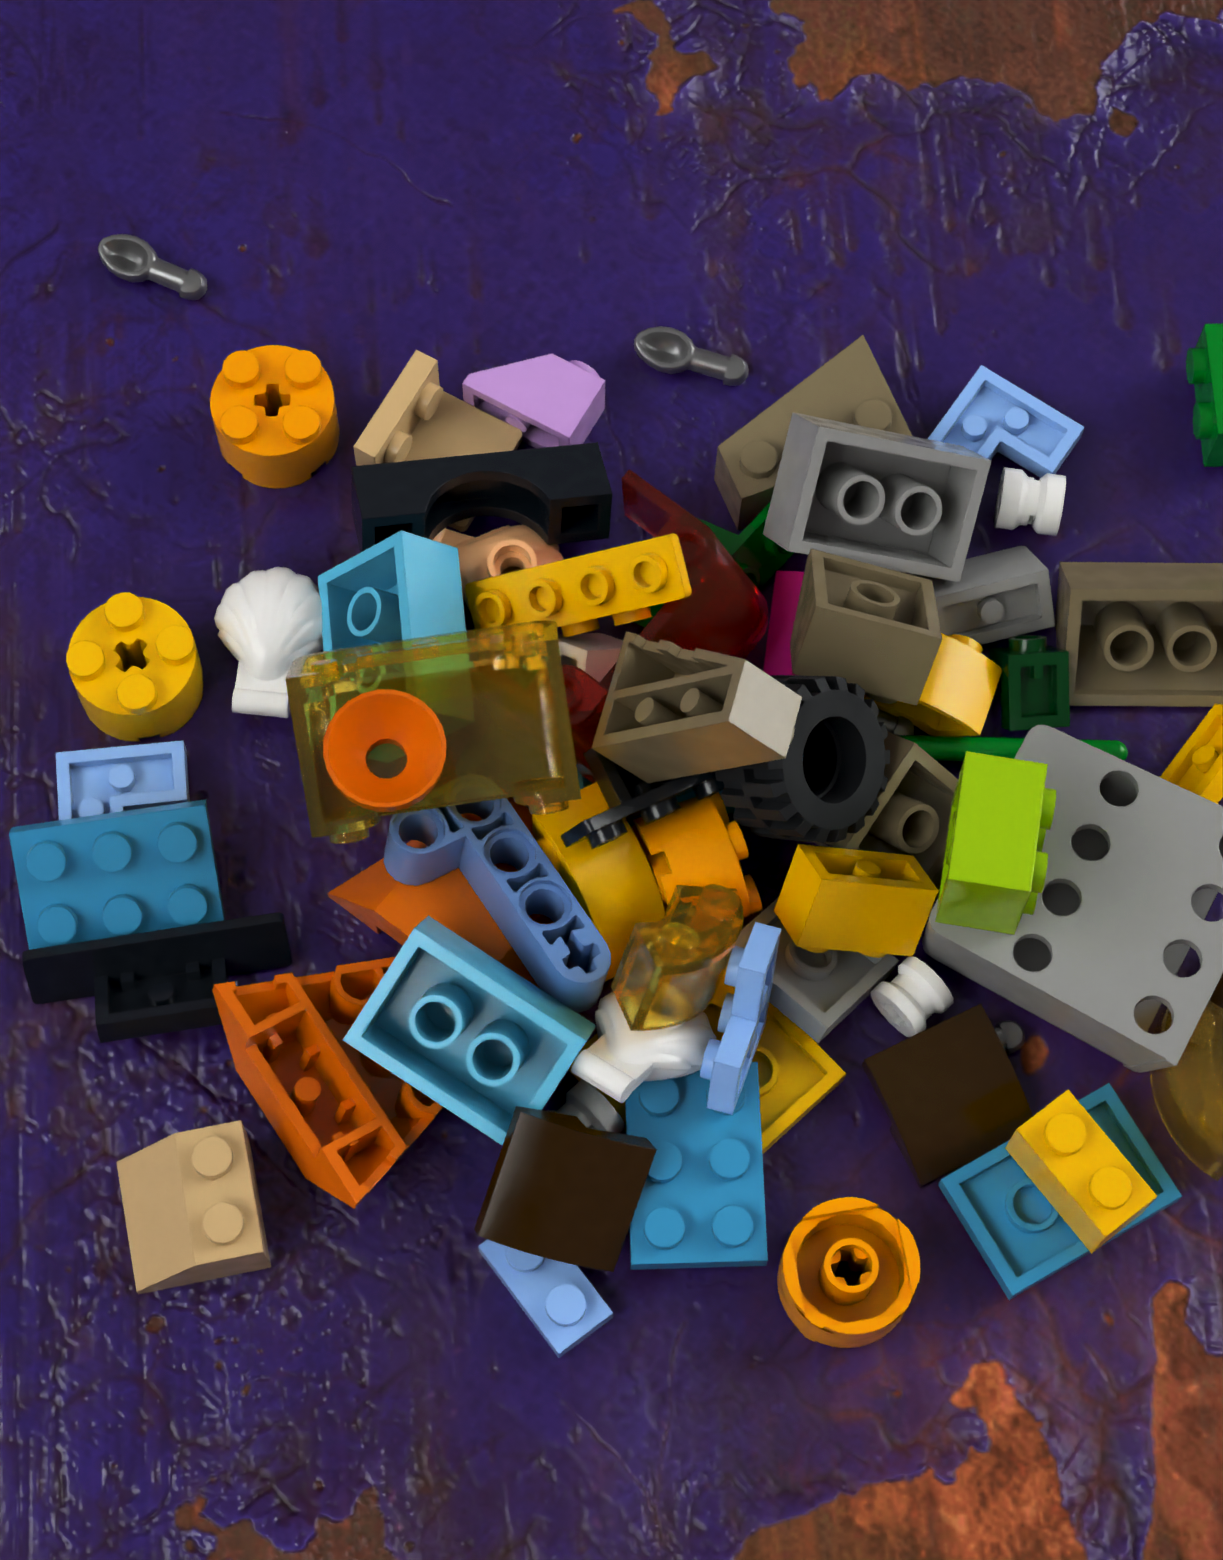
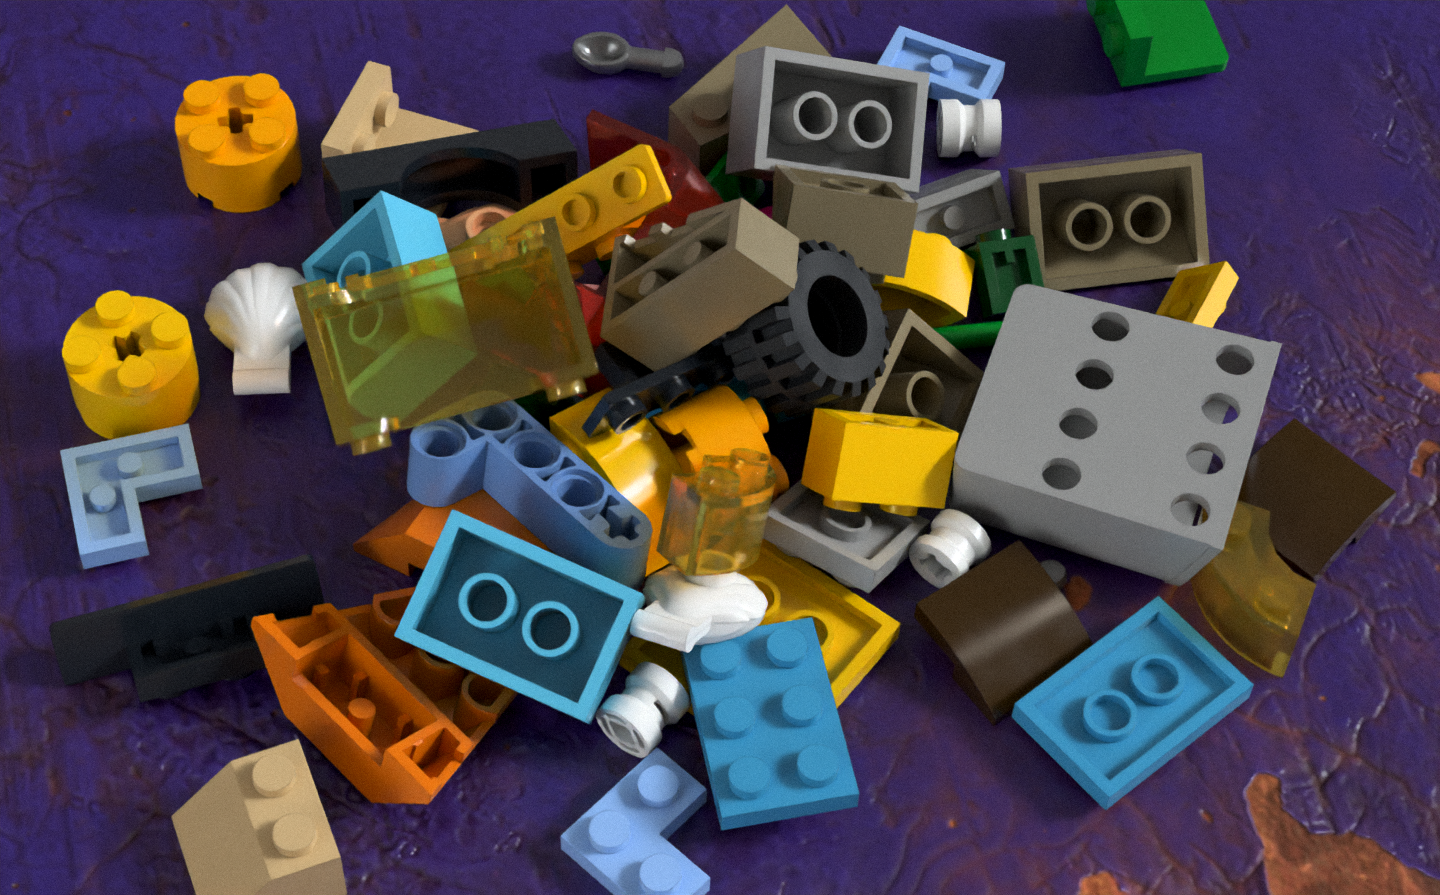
camera: 10 degrees left, 15 degrees down
dark azure plate [9,799,226,950] -> none
flat silver piece [98,234,207,300] -> none
orange piece [323,689,447,812] -> none
lavender slope [462,354,606,448] -> none
dark brown slope [474,1106,657,1272] -> none
light blue plate [700,922,781,1115] -> none
light orange brick [777,1197,920,1348] -> none
lime brick [935,751,1056,935] -> none
yellow brick [1005,1089,1157,1254] -> none

